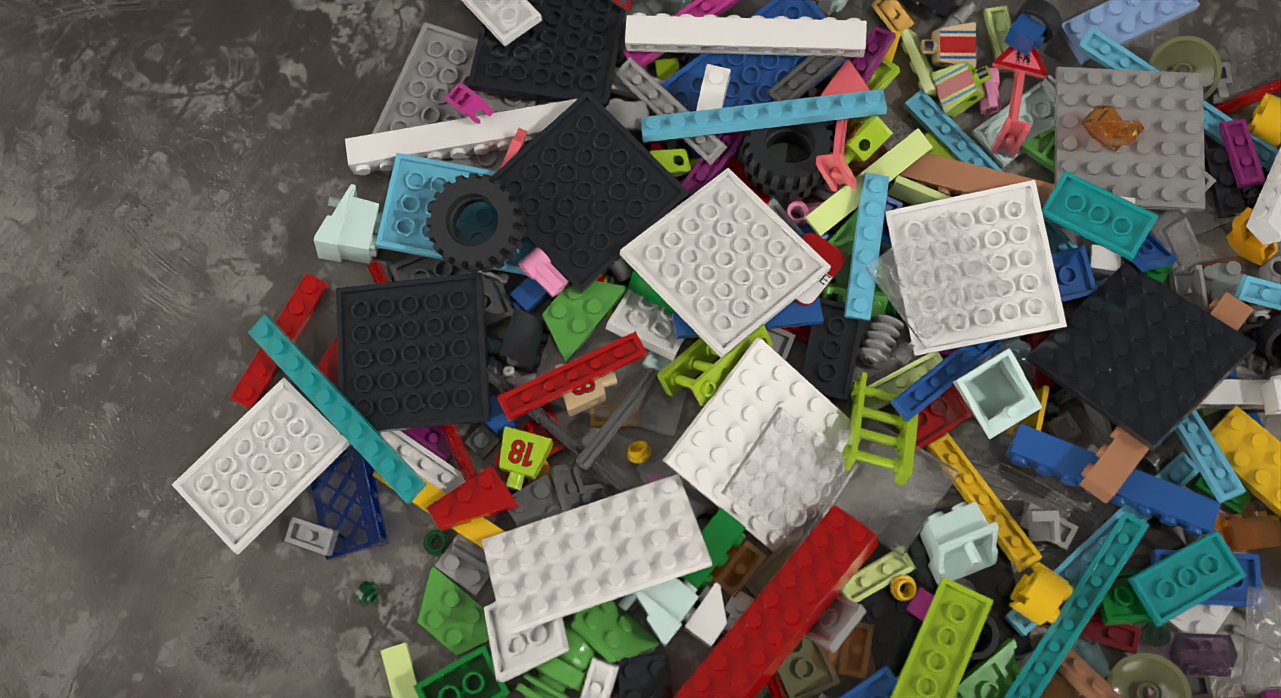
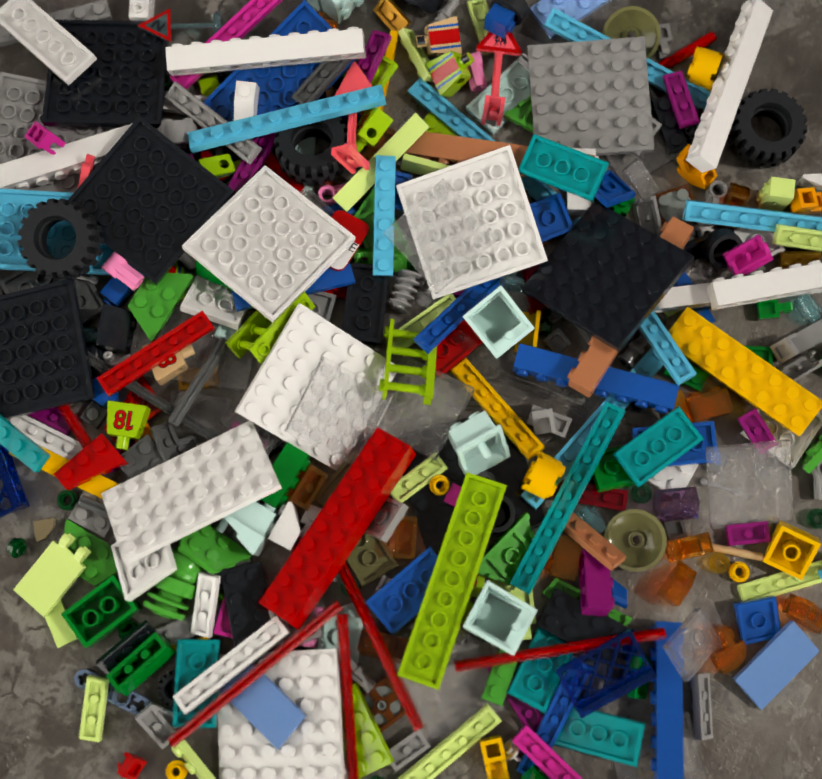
camera: 10 degrees left, 5 degrees up
yellow plate [627,441,652,464] -> none
clear orange brick [1081,105,1145,151] -> none
none -> yellowish green tile [13,533,91,617]
none -> dark tan tile [33,518,56,542]

